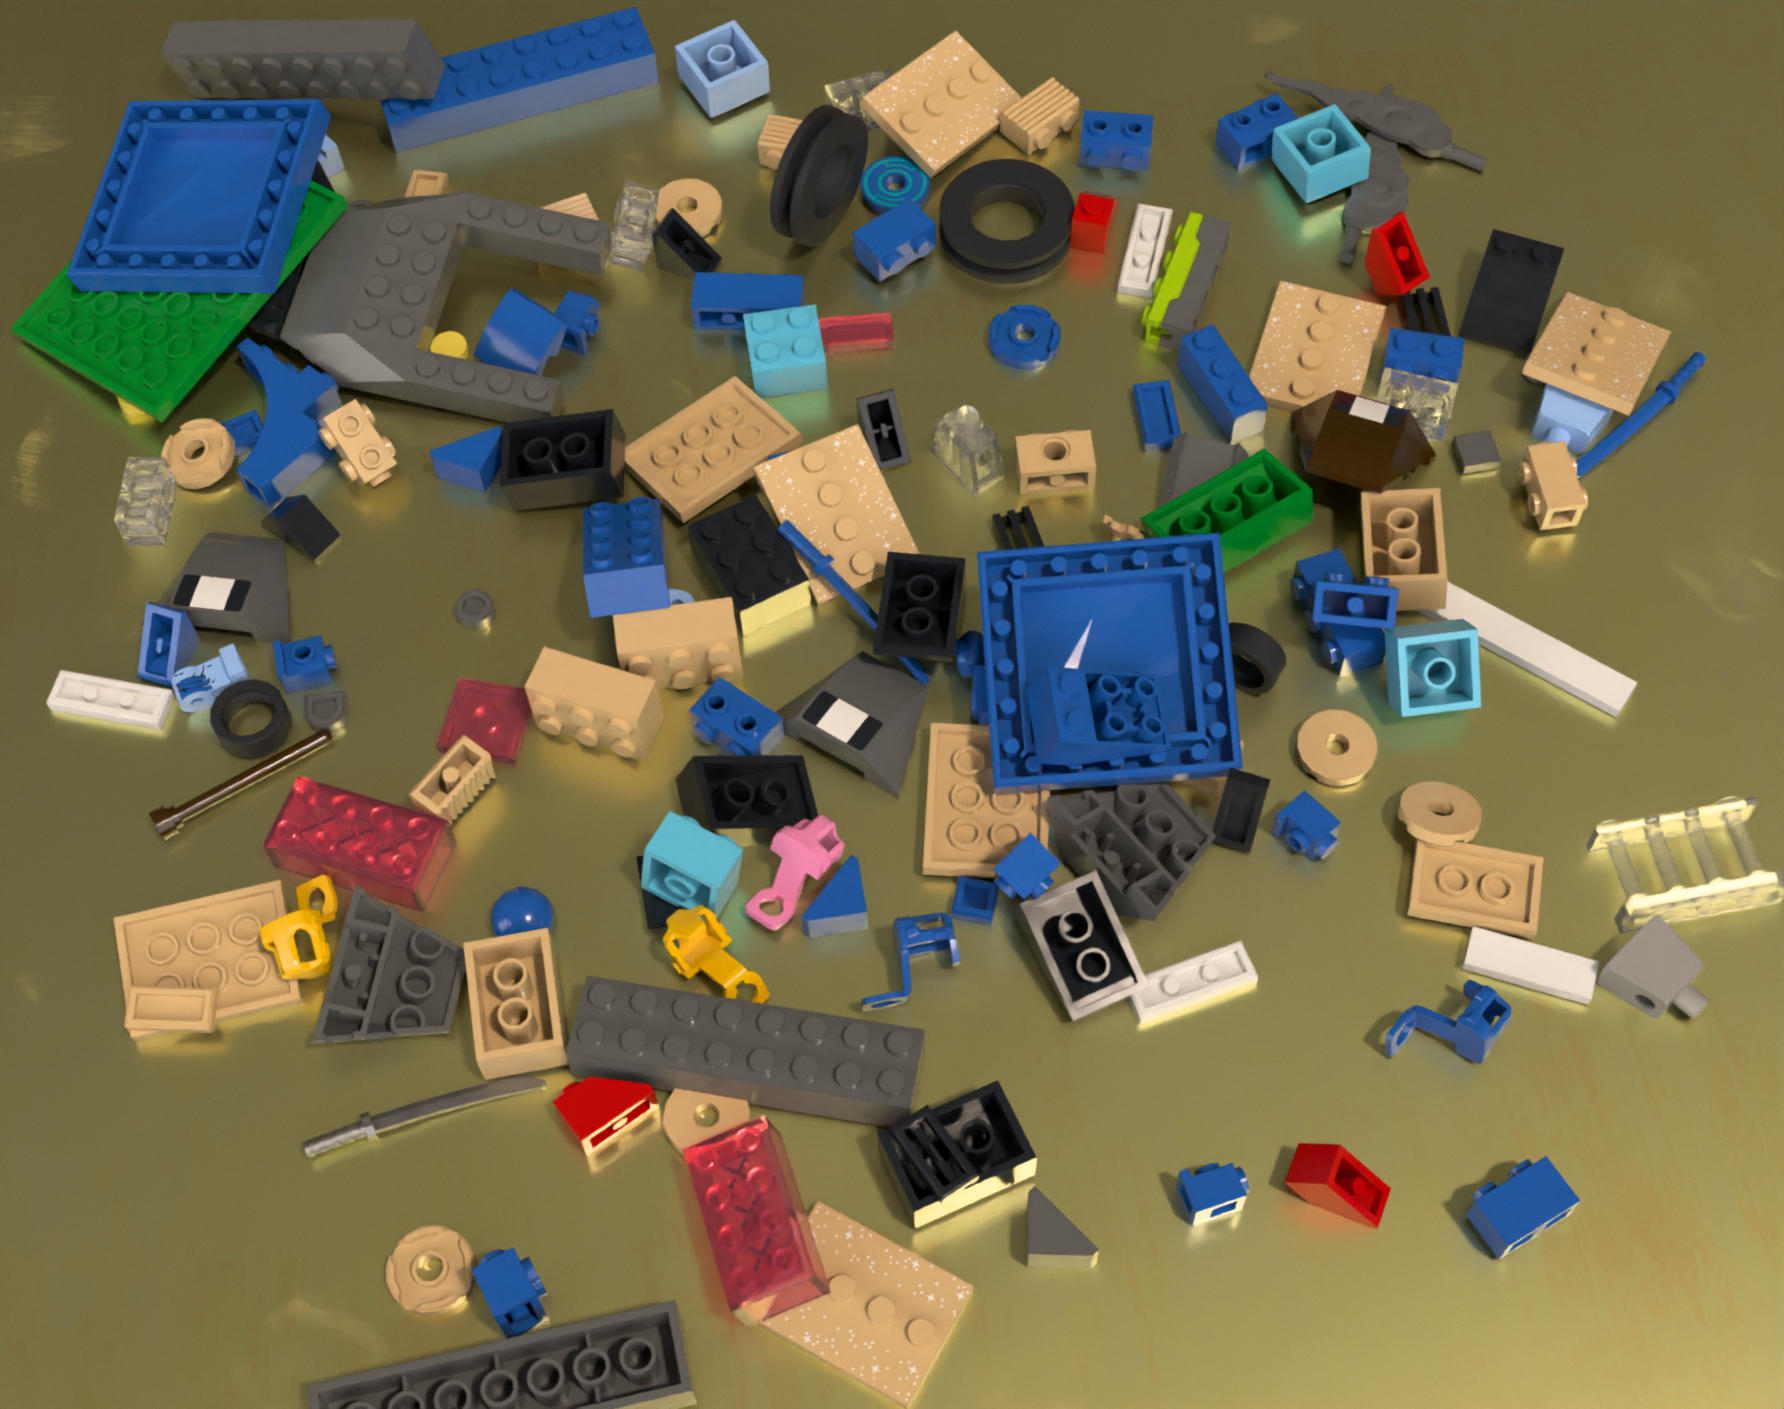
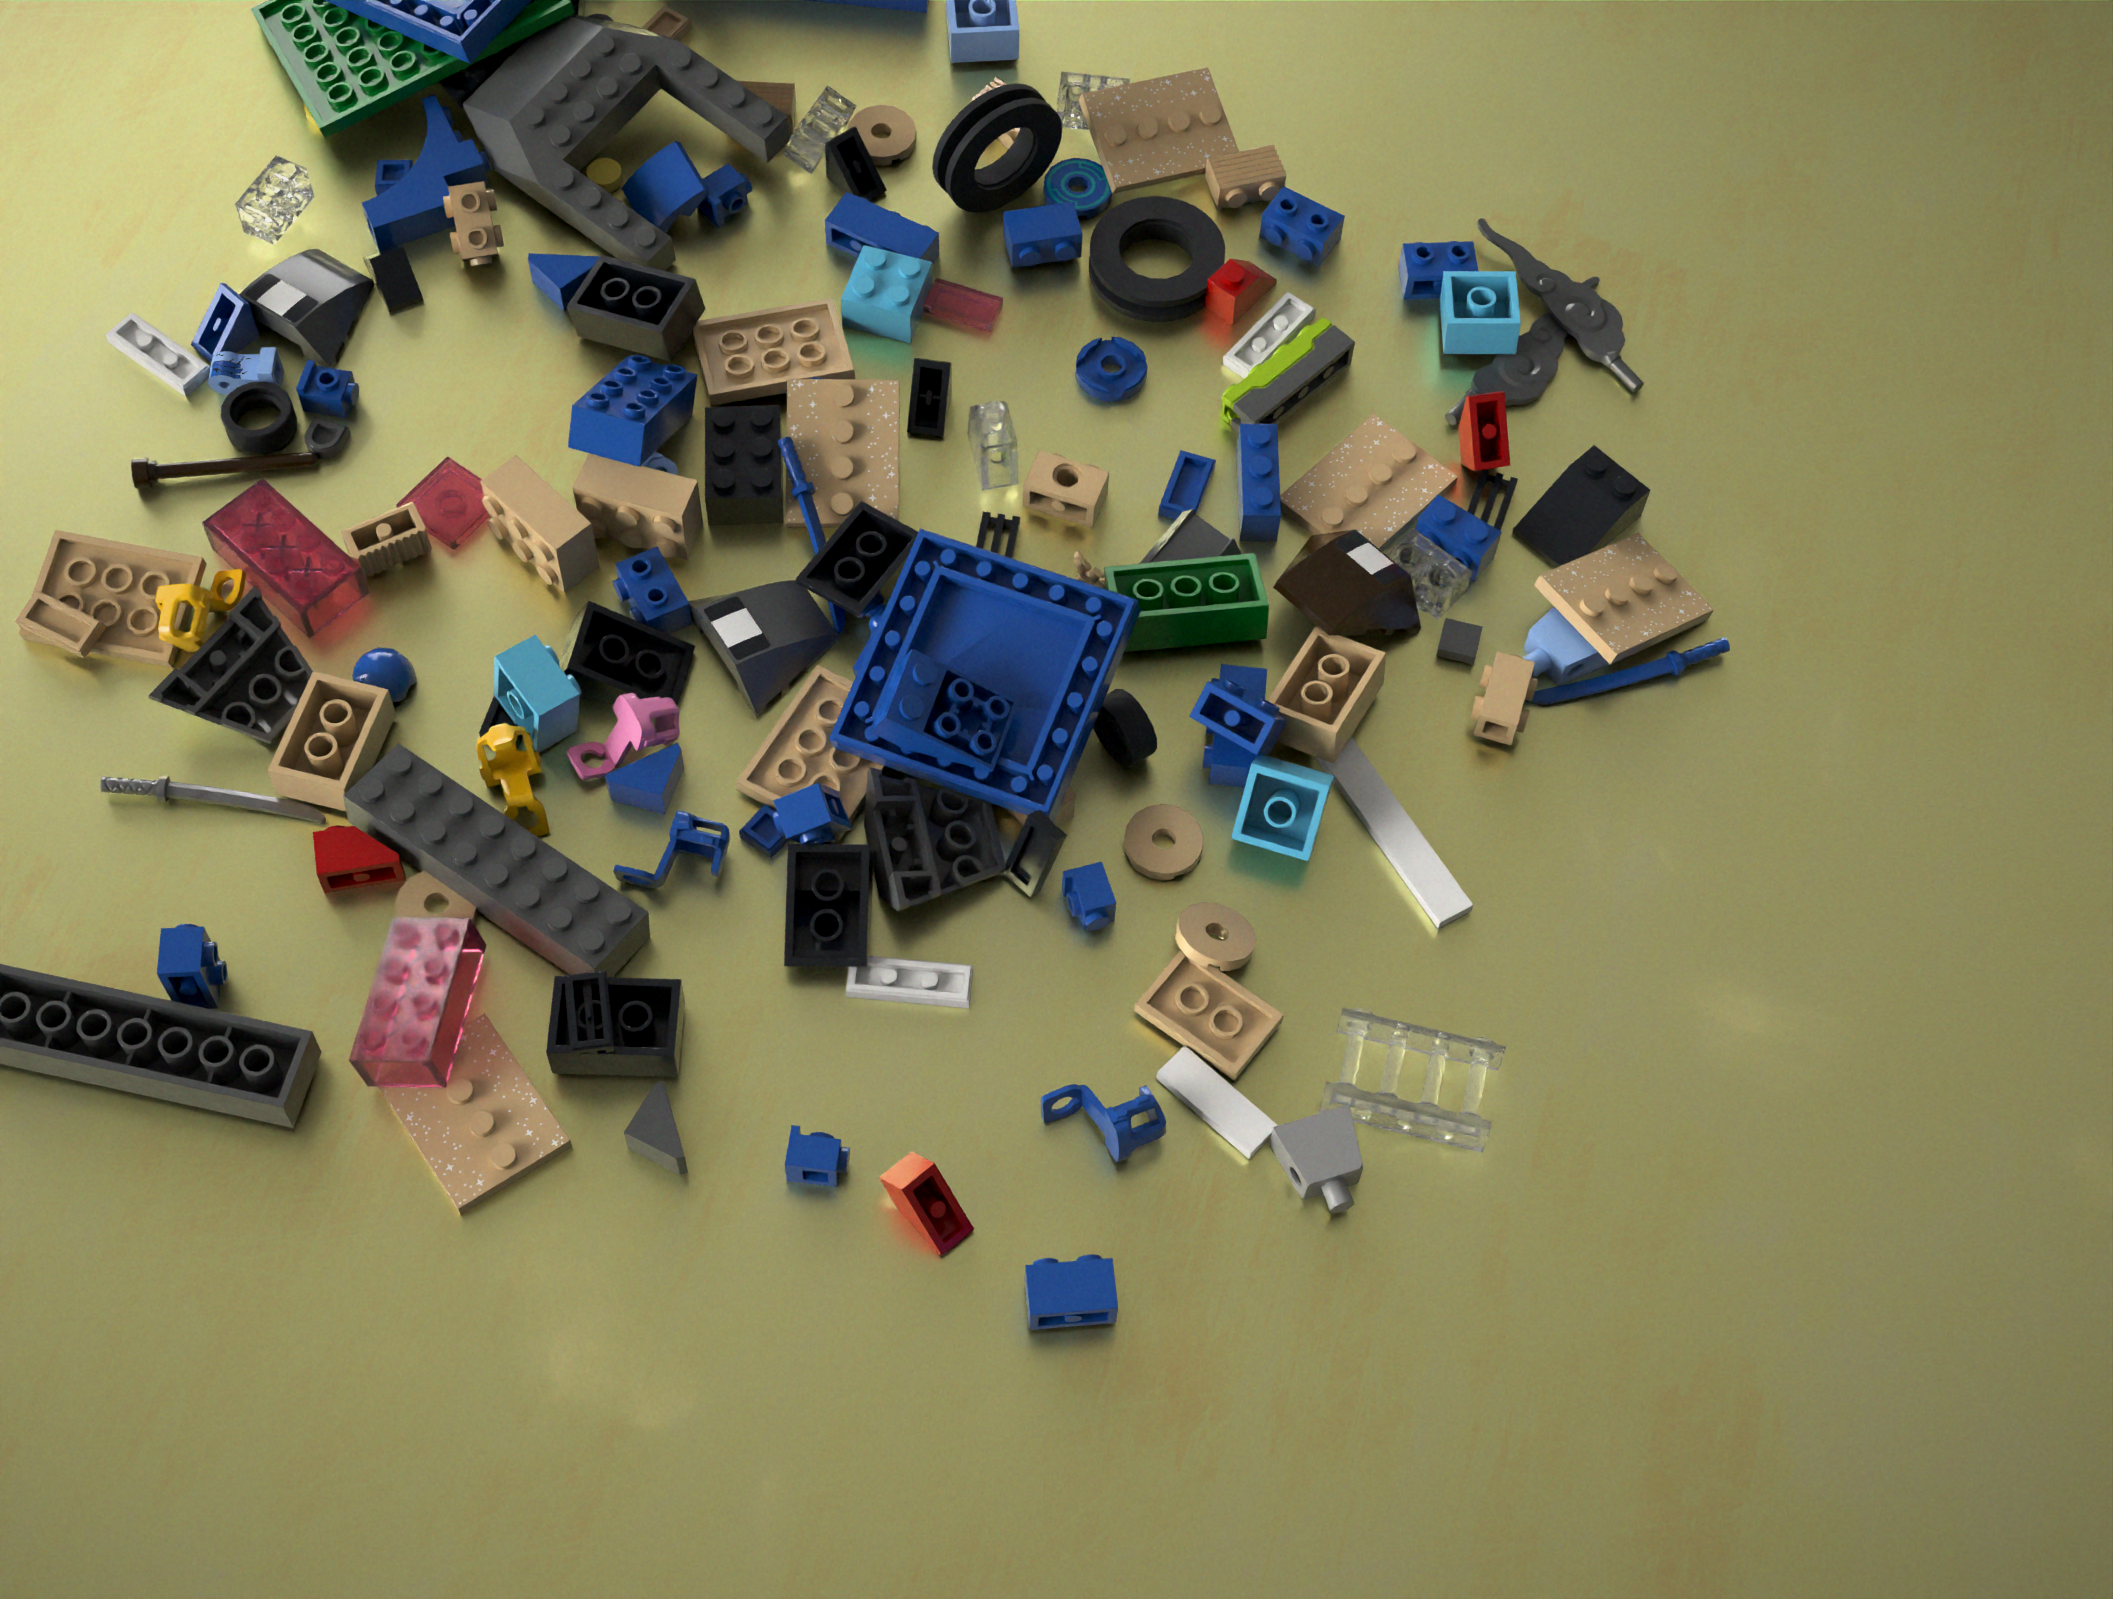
camera: 20 degrees right, 0 degrees up
tan tile [161,418,236,490] -> none
tan tile [386,1225,477,1317] -> none
dark grey tile [455,590,496,630] -> none

